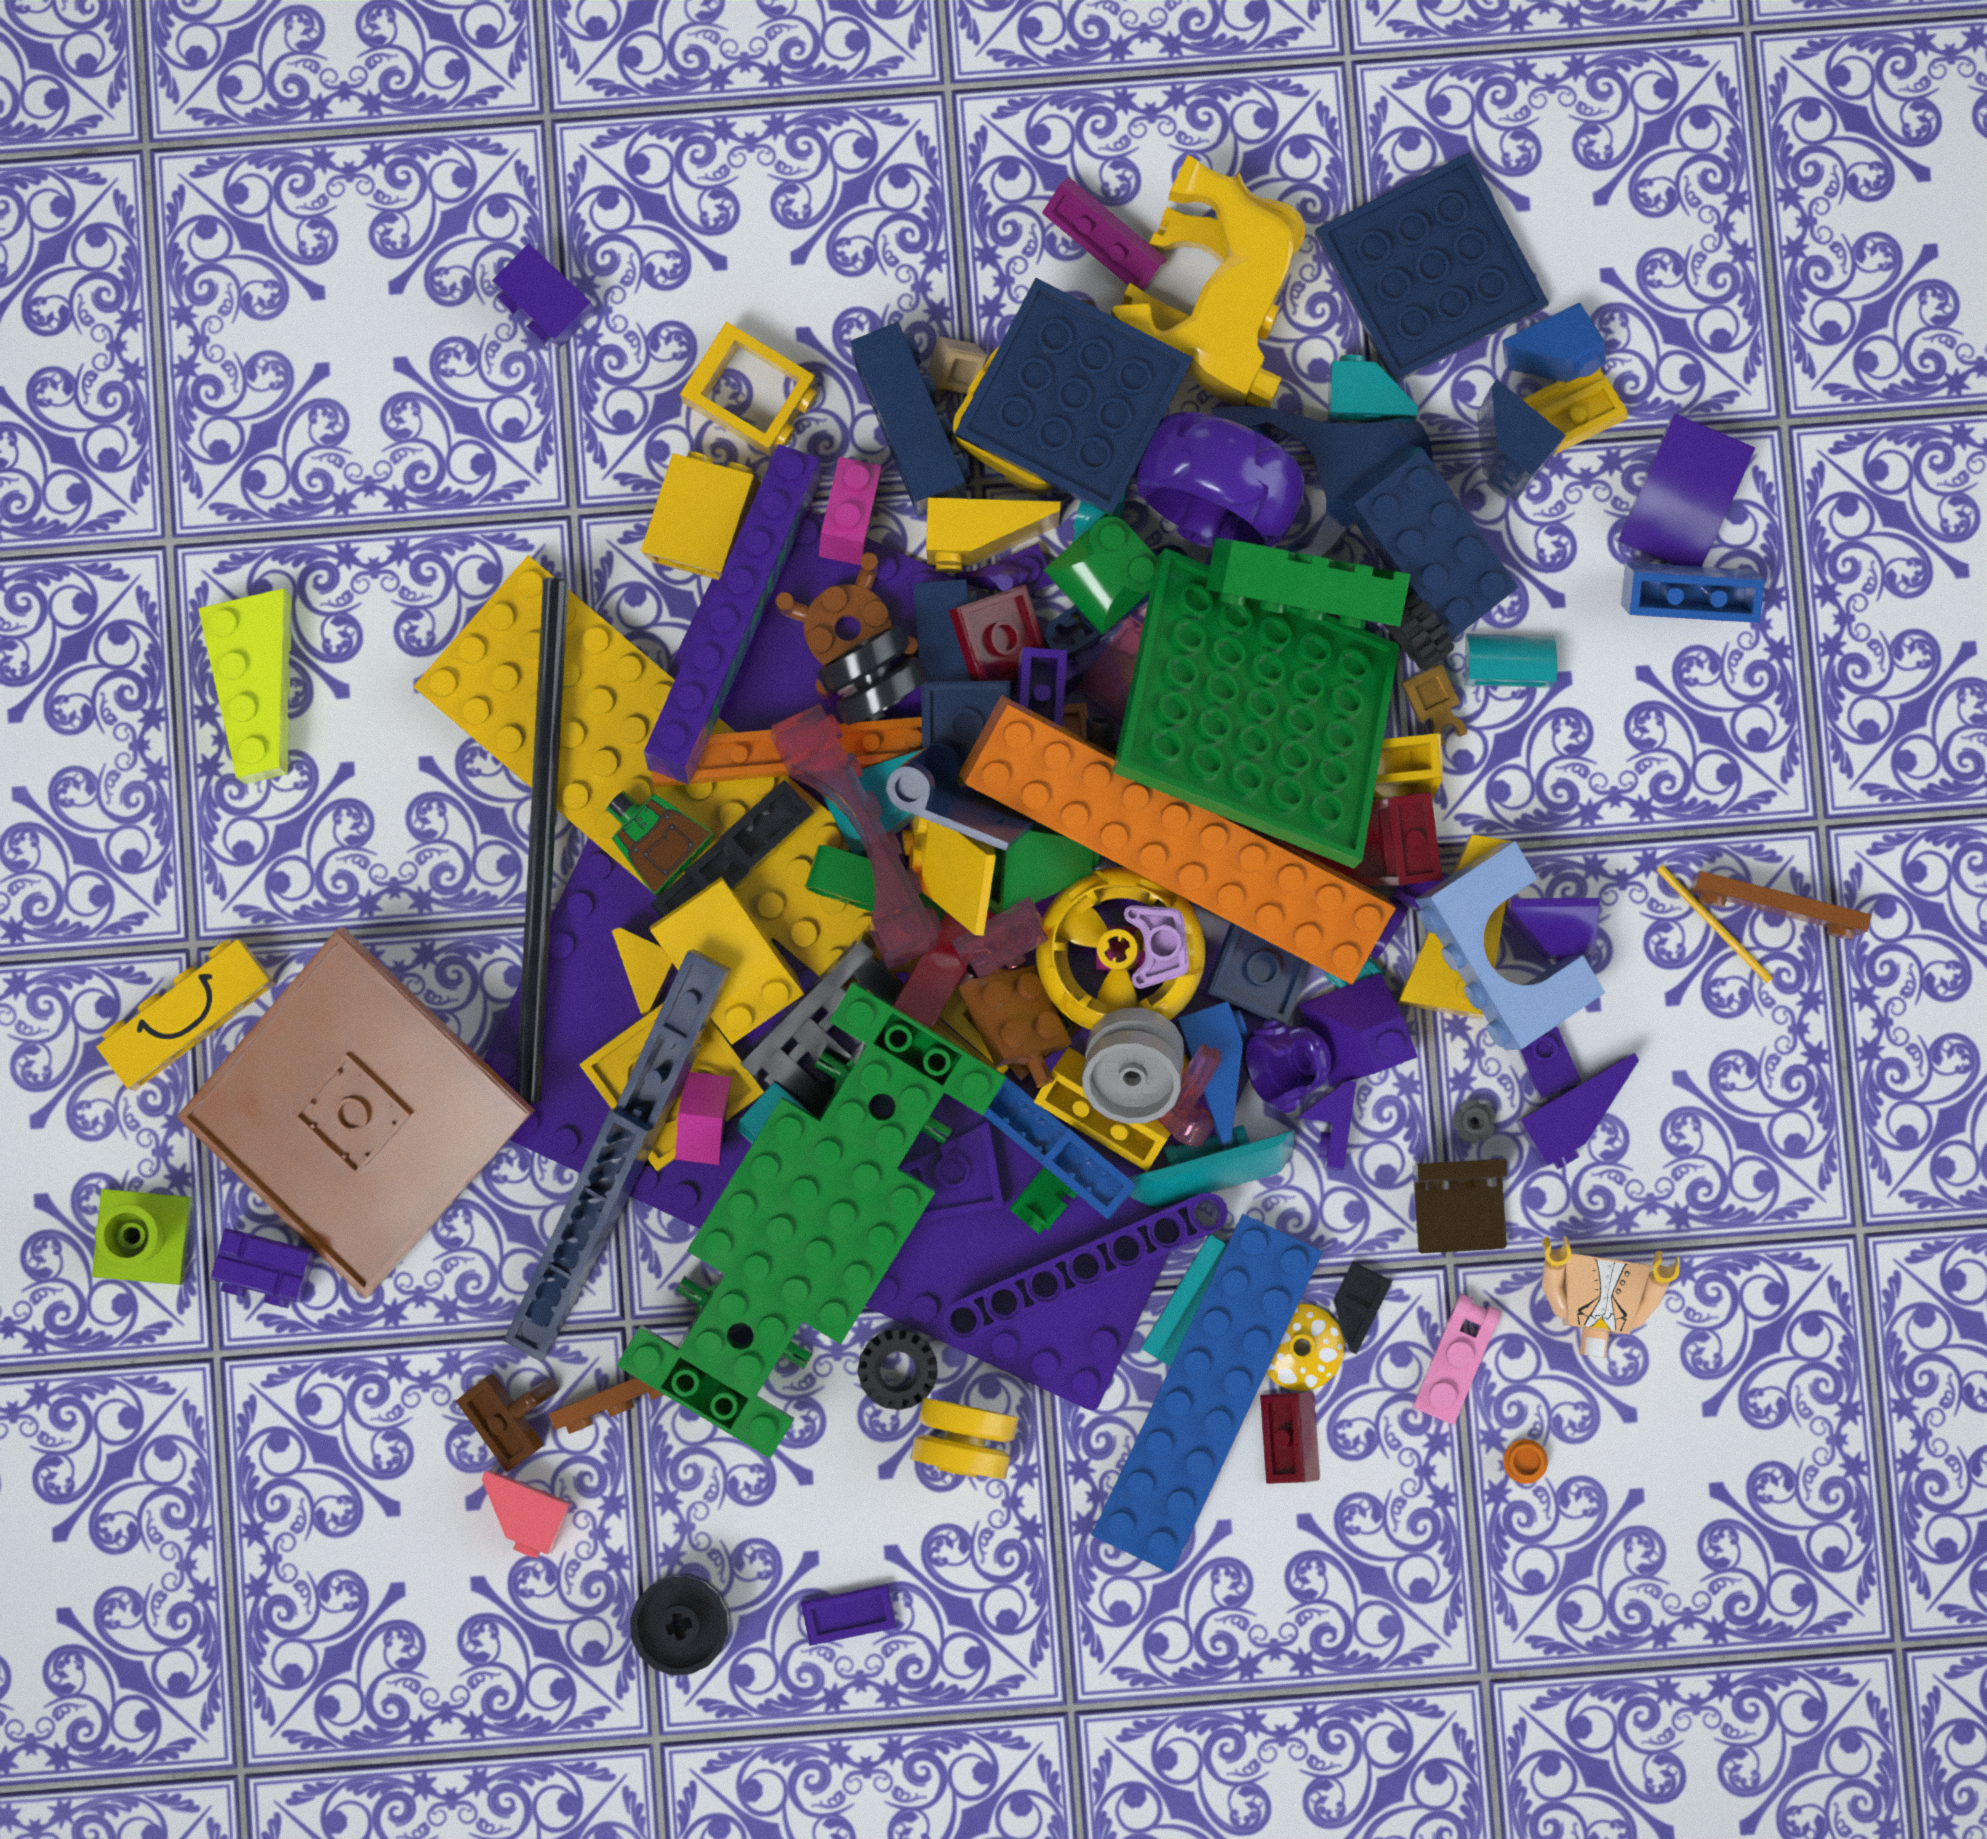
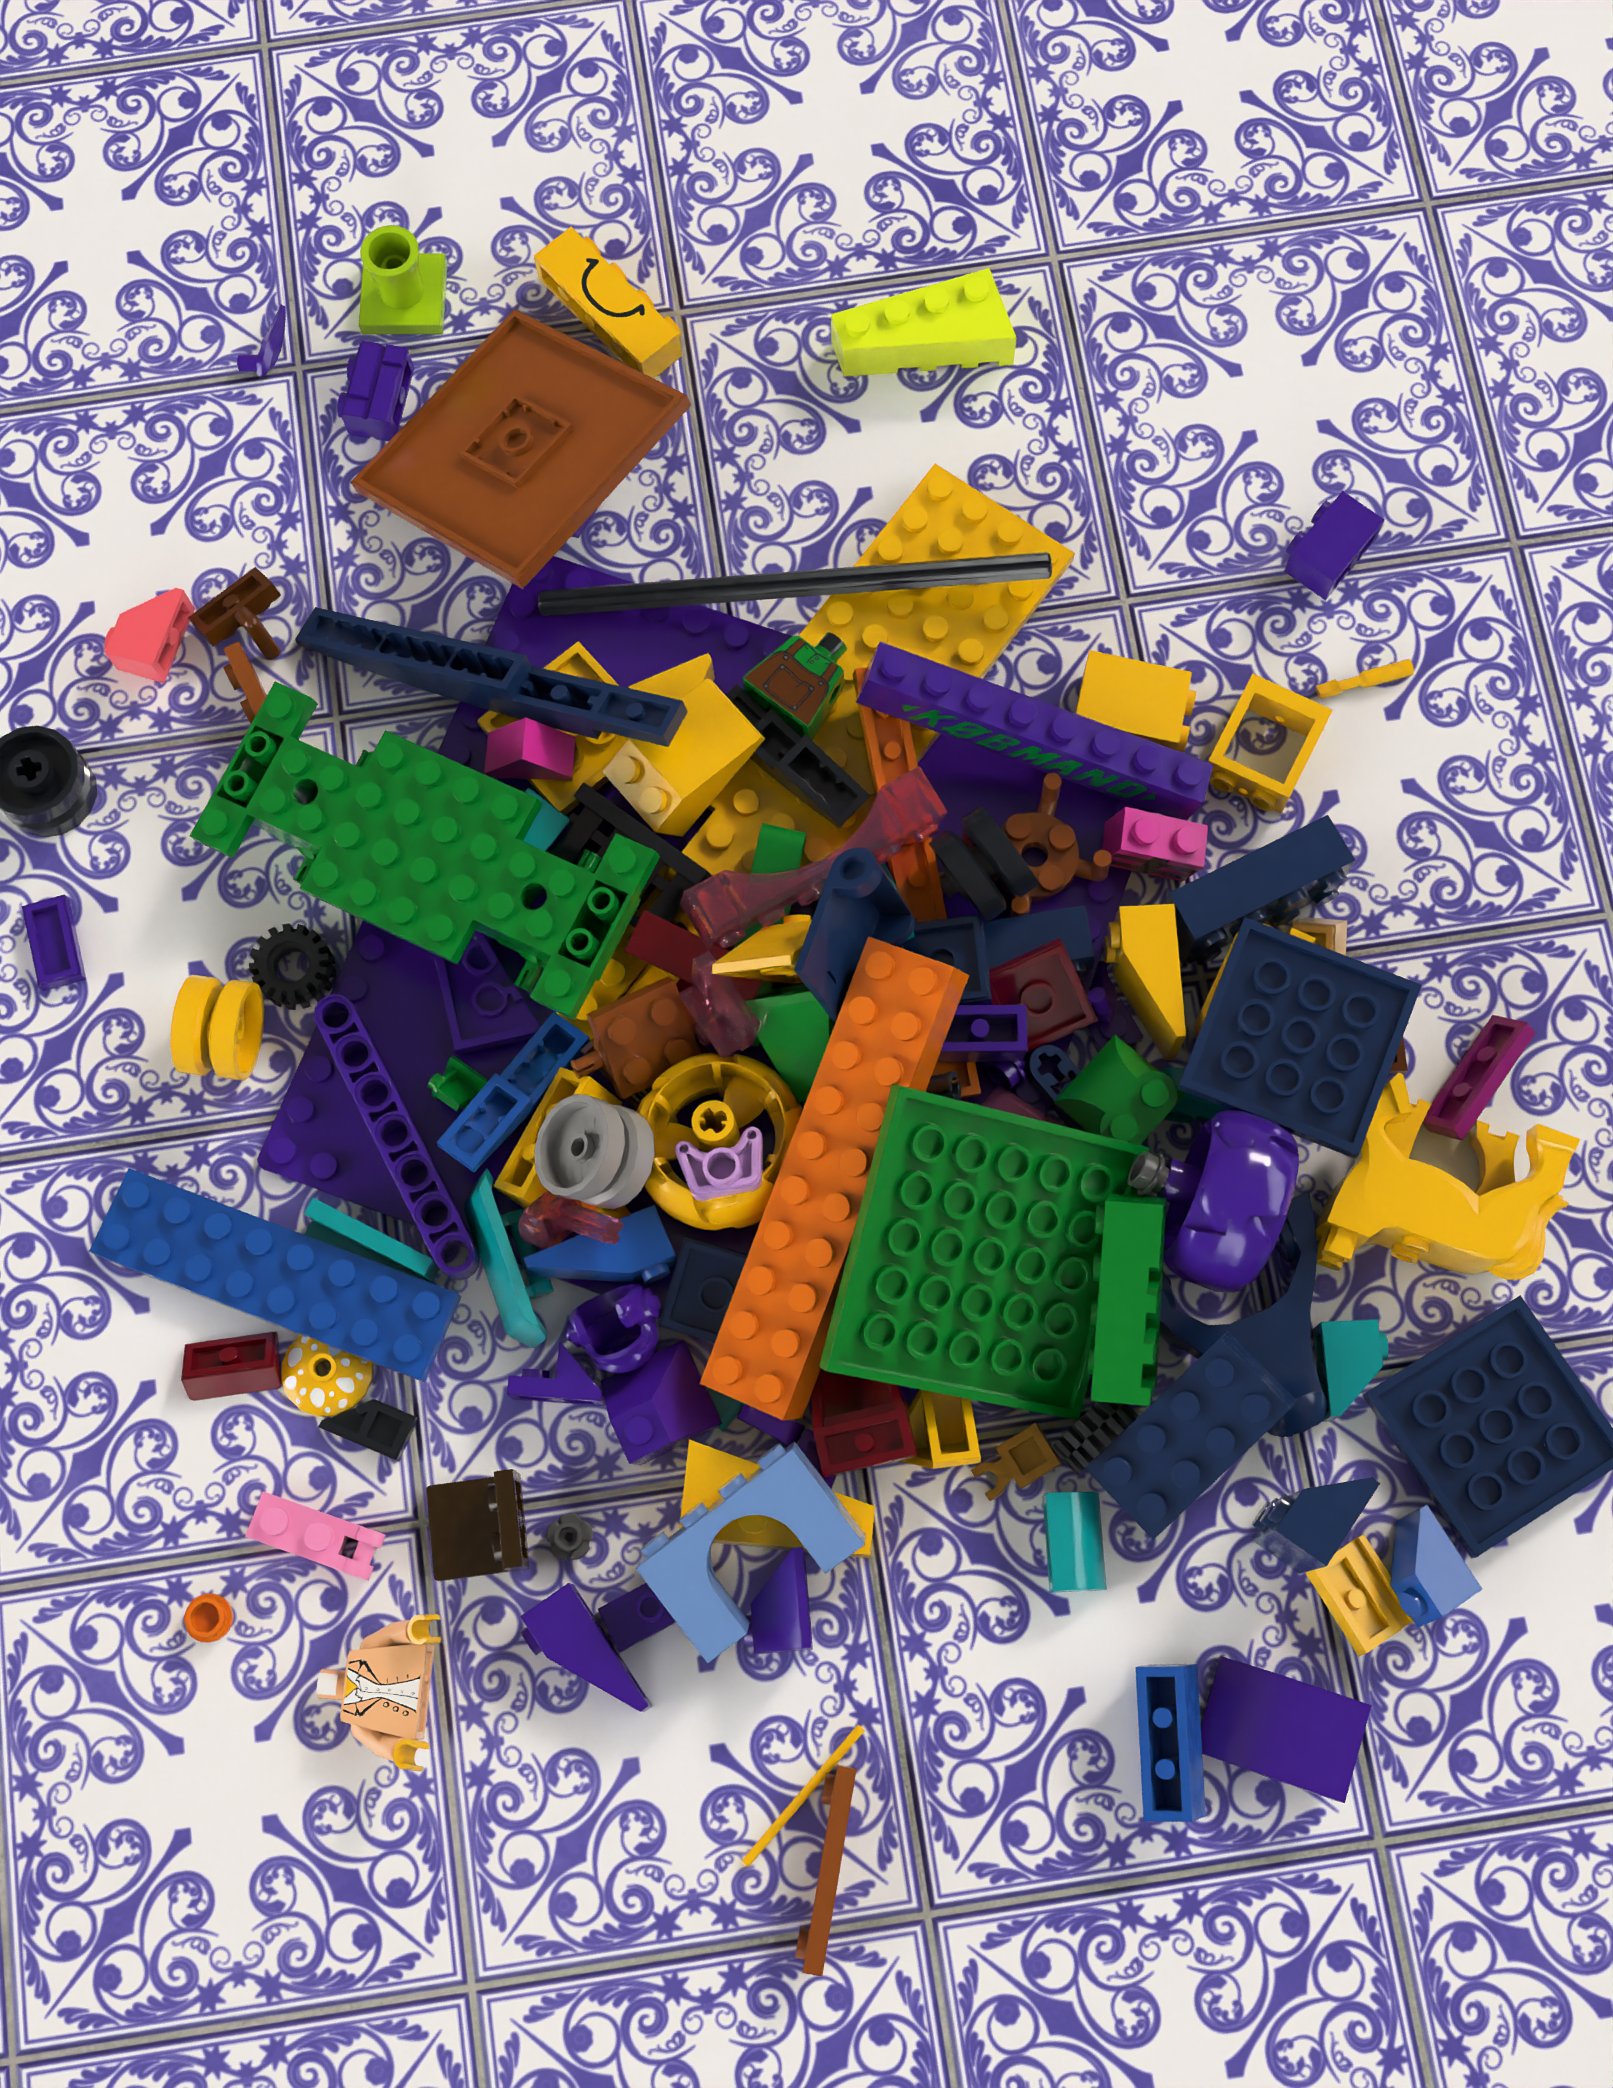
camera: 90 degrees right, 10 degrees down
none -> dark purple bar [237,304,286,377]
none -> dark grey plate [1127,1151,1169,1196]
none -> yellow piece [1316,659,1414,699]

